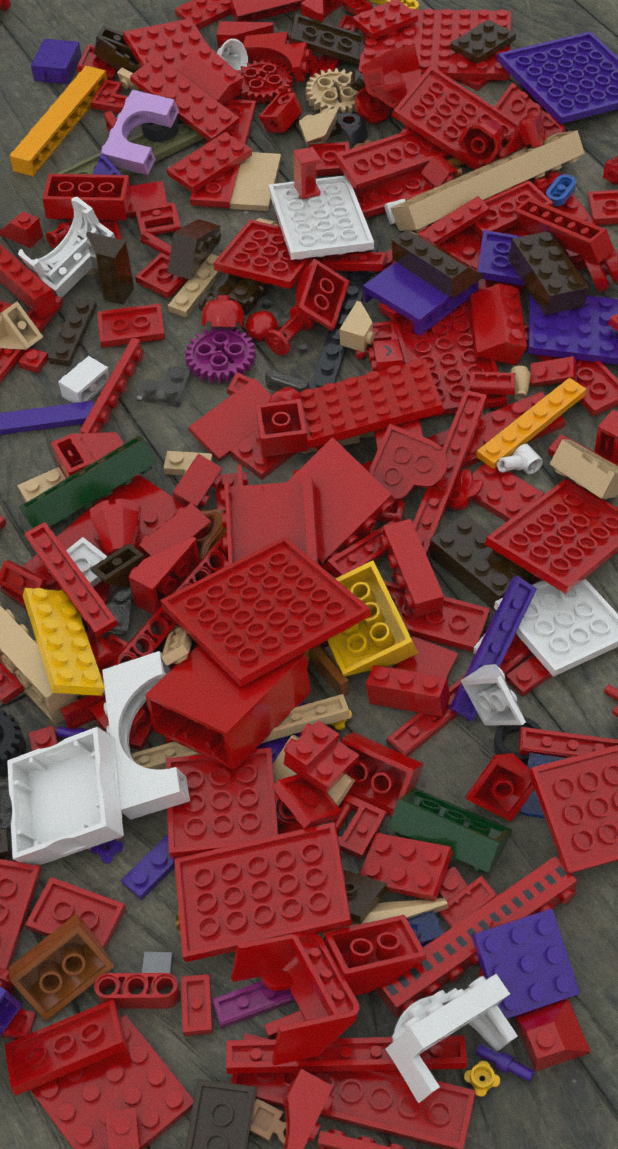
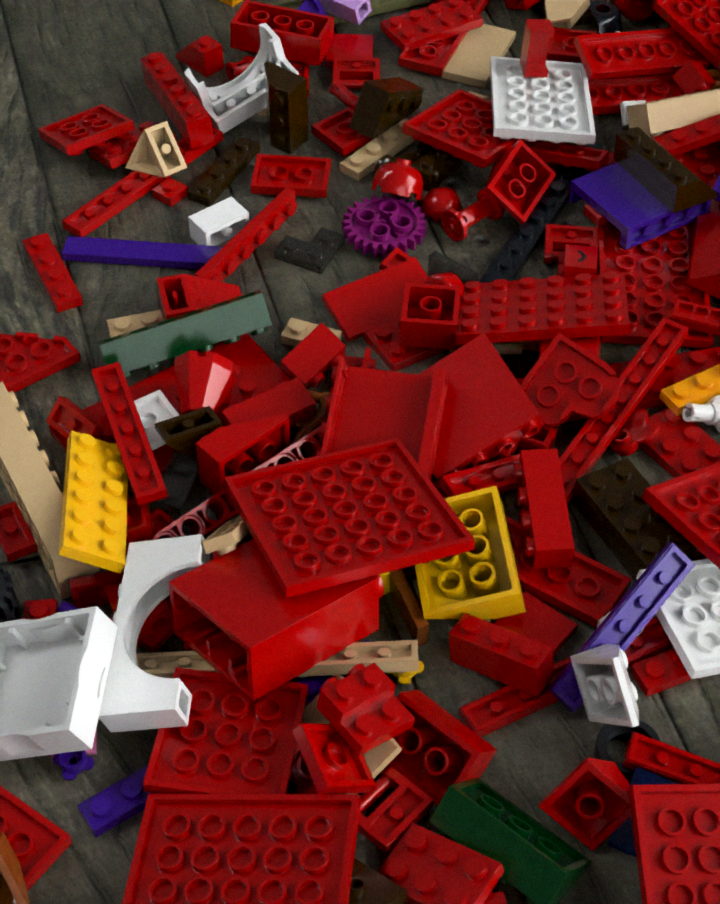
camera: 10 degrees right, 5 degrees down
tan slope [340,301,375,352] -> none

